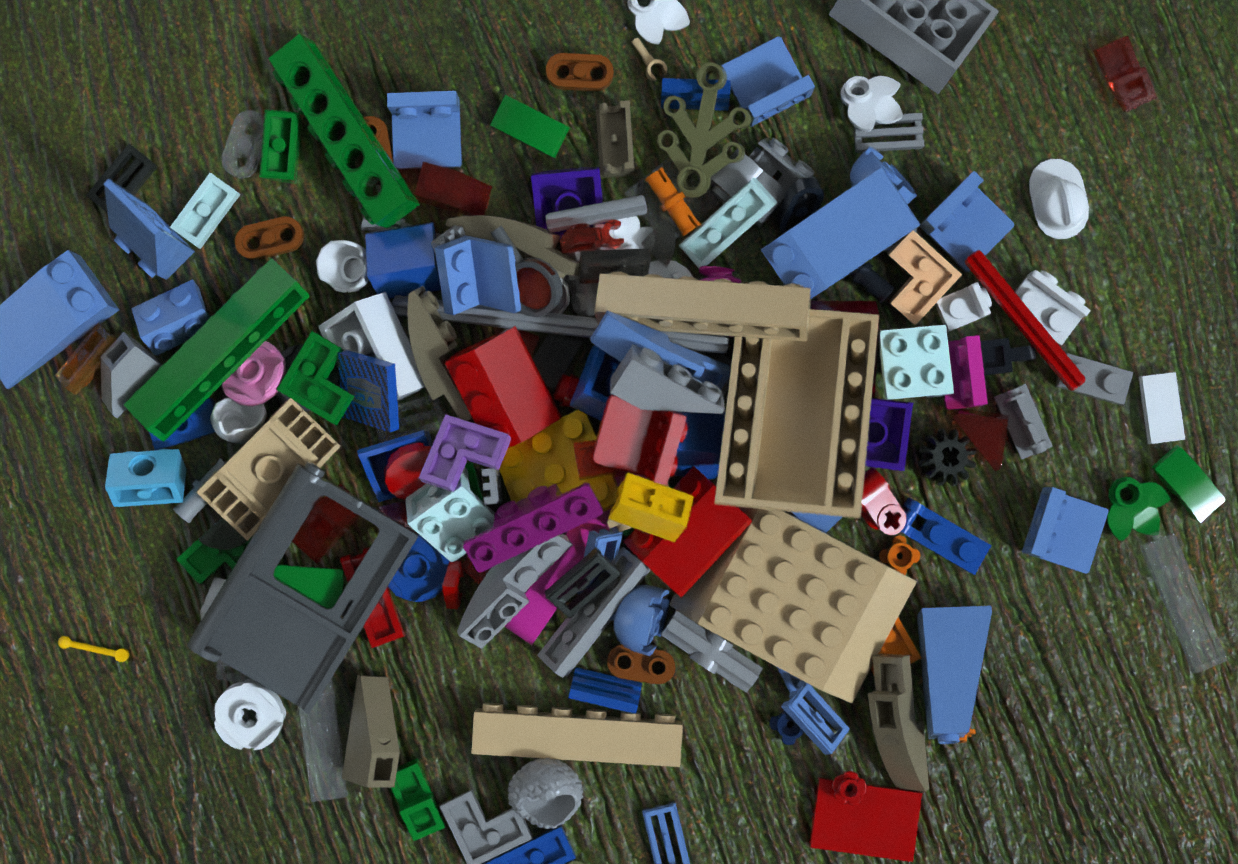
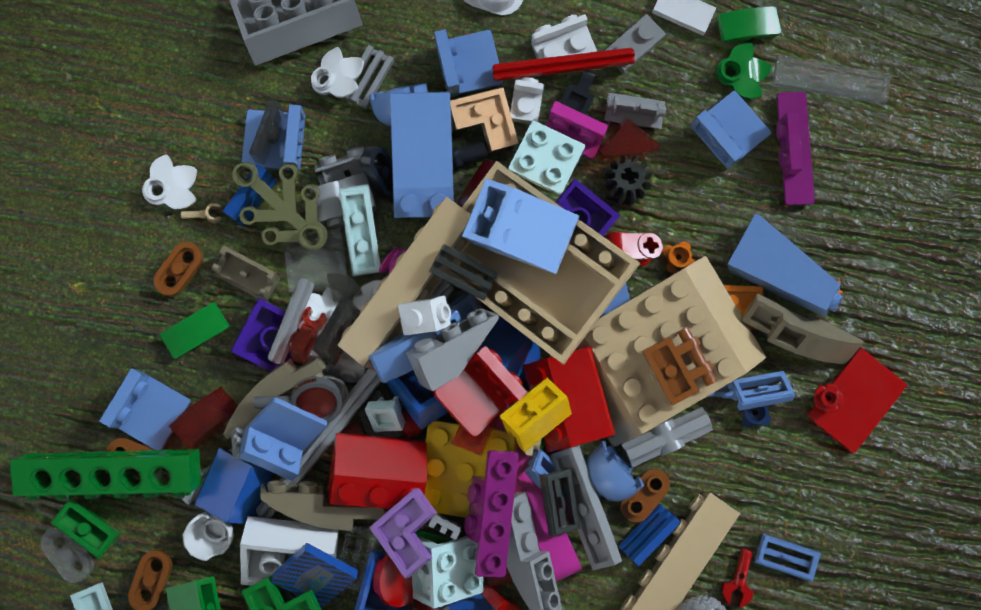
camera: 65 degrees left, 5 degrees down
orange pin [645,167,701,236] -> none
blue plate [899,497,992,575] -> none
none -> clear smoke plate [249,100,284,165]
none -> light aqua tile [365,396,405,432]
none -> white bracket [398,296,451,335]
none -> pearl dark grey tile [429,244,499,301]
none -> light blue slope [462,178,579,274]
none -> dark orange plate [642,326,717,406]
none -> red bar [720,549,754,608]
none -> magenta bracket [776,92,815,206]

